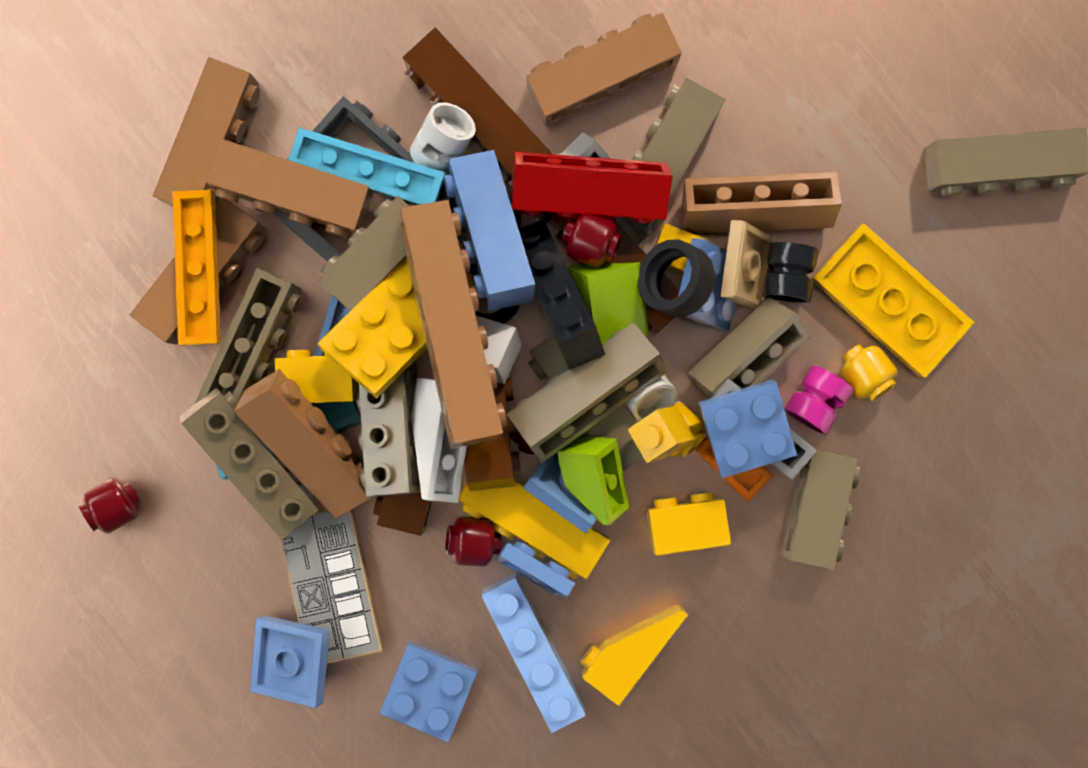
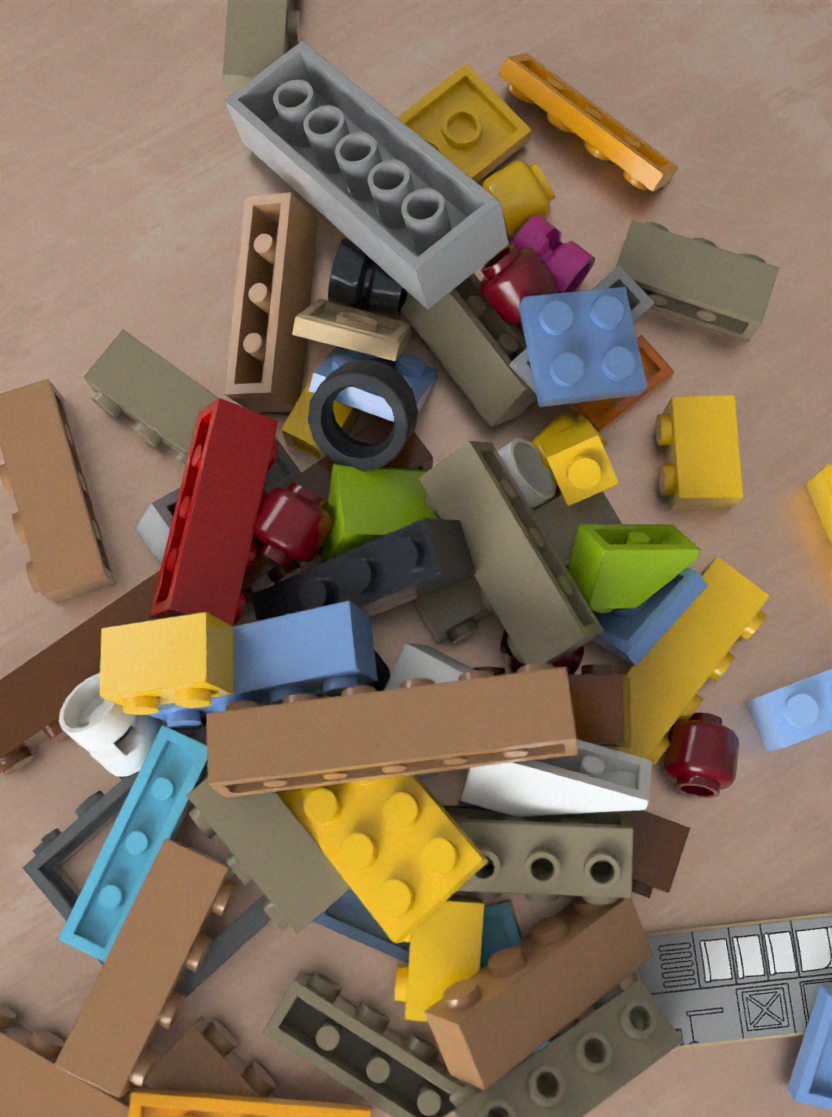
camera: 85 degrees left, 10 degrees down
medium blue plate [496,541,575,598] -> none
none -> yellow brick [100,612,234,715]
none -> light grey brick [224,41,509,310]
none -> dark red head [480,244,558,325]
none -> light orange plate [498,53,679,192]

